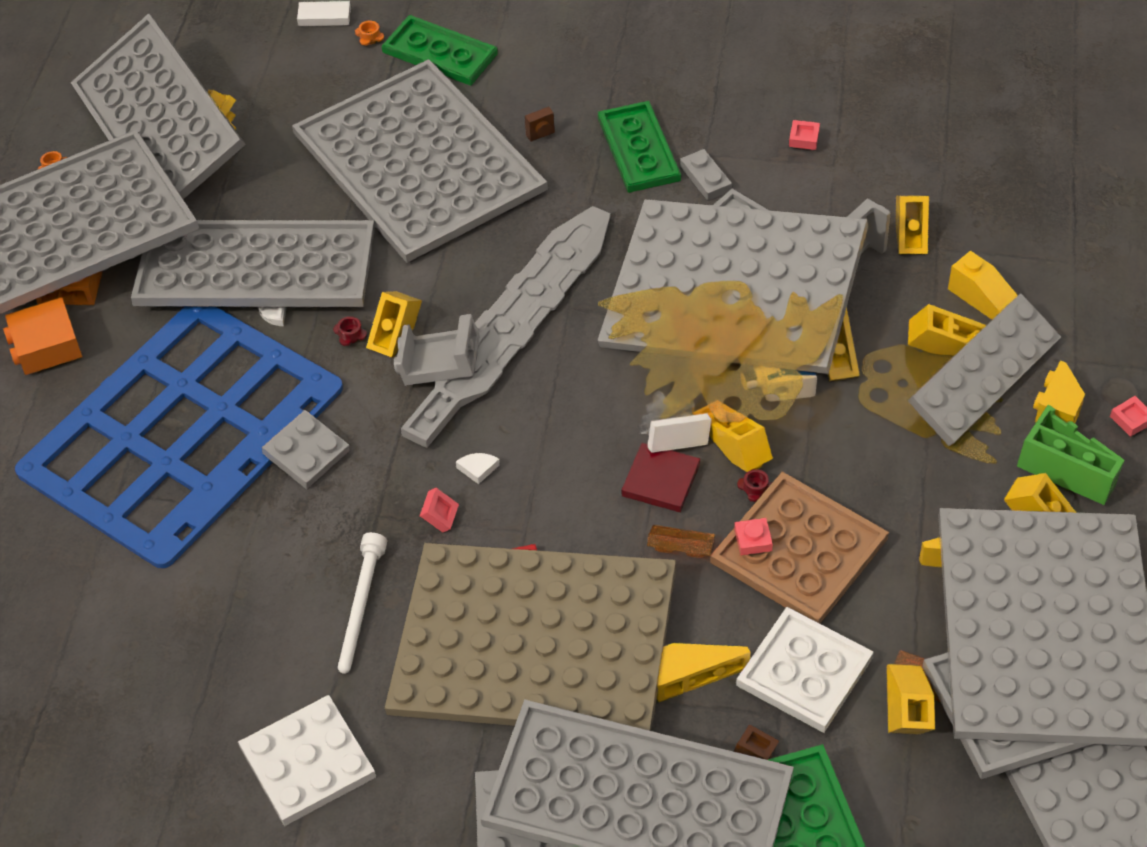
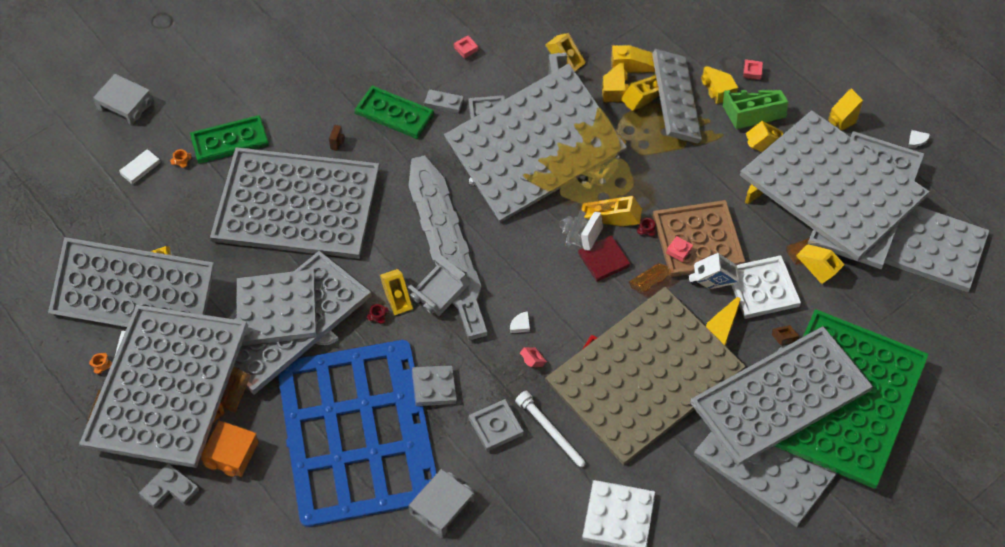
camera: 50 degrees left, 5 degrees up
clear yellow piece [598,281,767,420] -> none
none -> clear orange tile [220,367,251,412]
none -> light grey plate [237,269,317,346]
none -> light grey panel [409,469,474,538]
none -> light grey plate [469,399,523,451]
none -> yellow slope [602,63,628,102]
none -> white torso [689,253,739,289]

